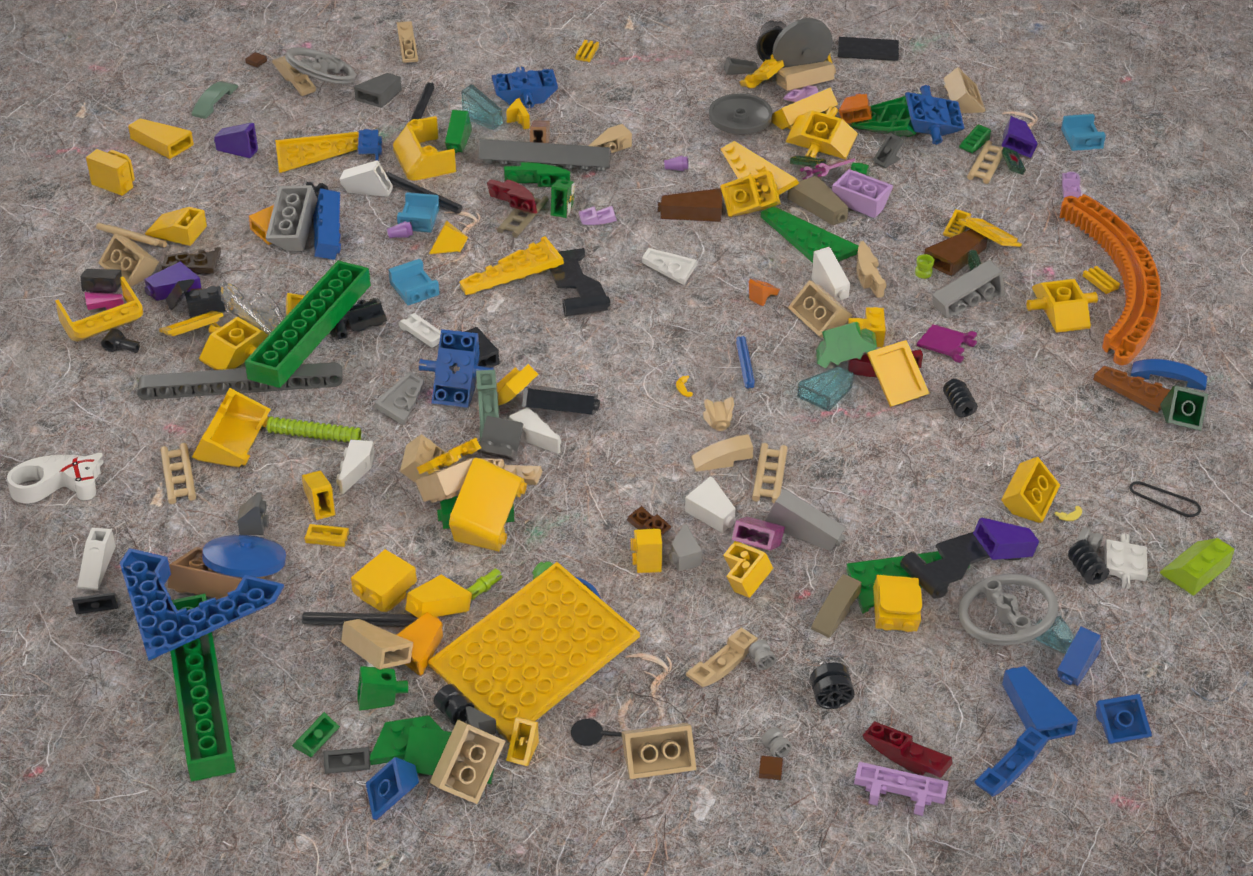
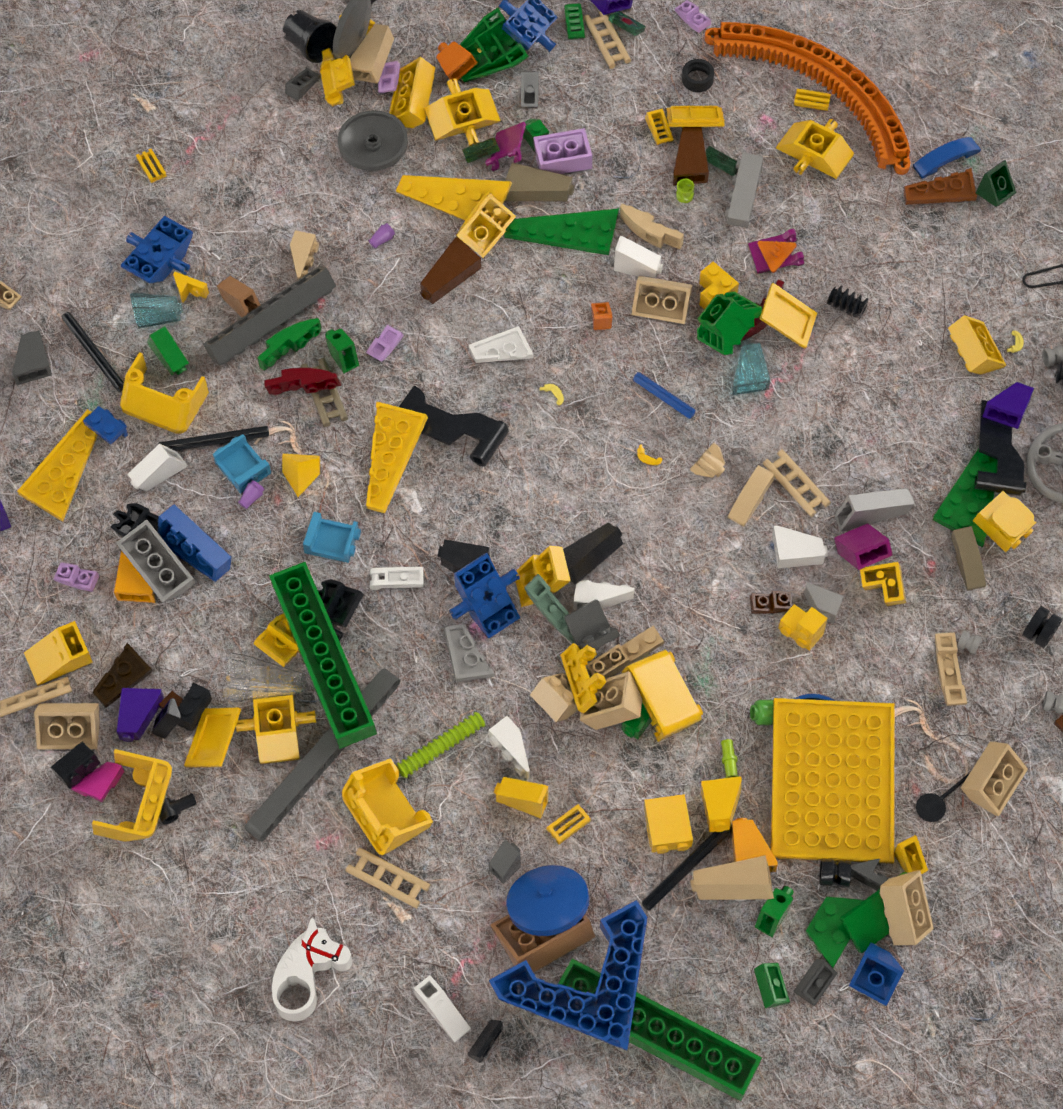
camera: 45 degrees left, 20 degrees up
none -> lavender slope [53,563,100,592]
none -> light yellow piece [539,384,564,406]
none -> black tyre [682,59,714,92]
none -> orange piece [757,241,797,273]

